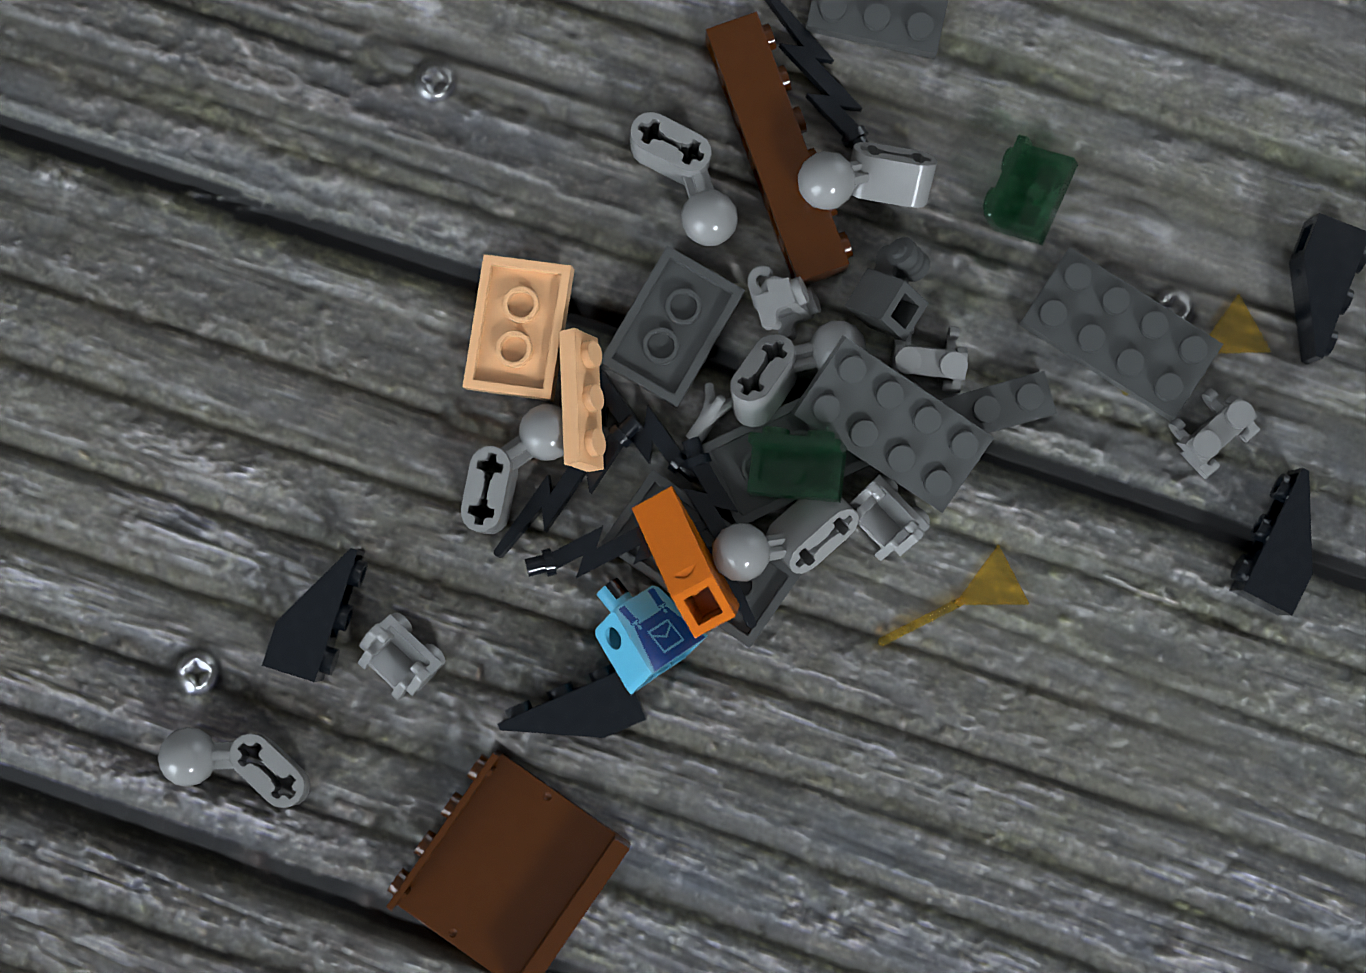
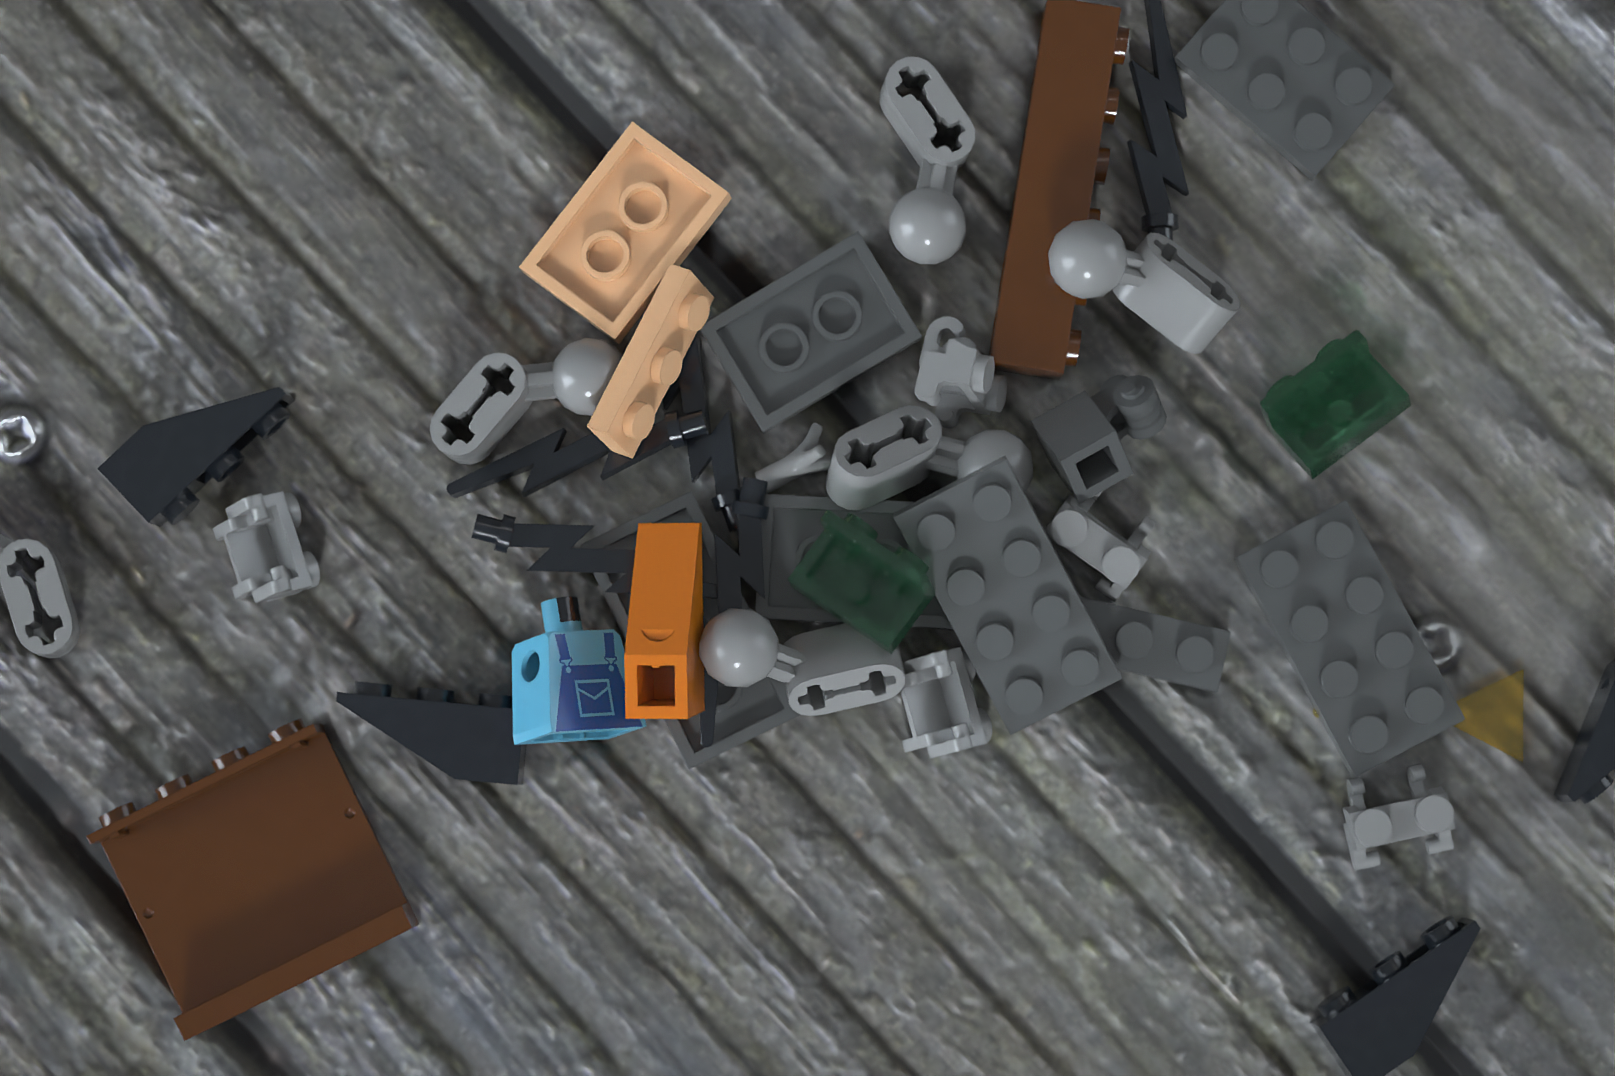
camera: 30 degrees right, 0 degrees up
clear yellow piece [878,544,1030,646] -> none

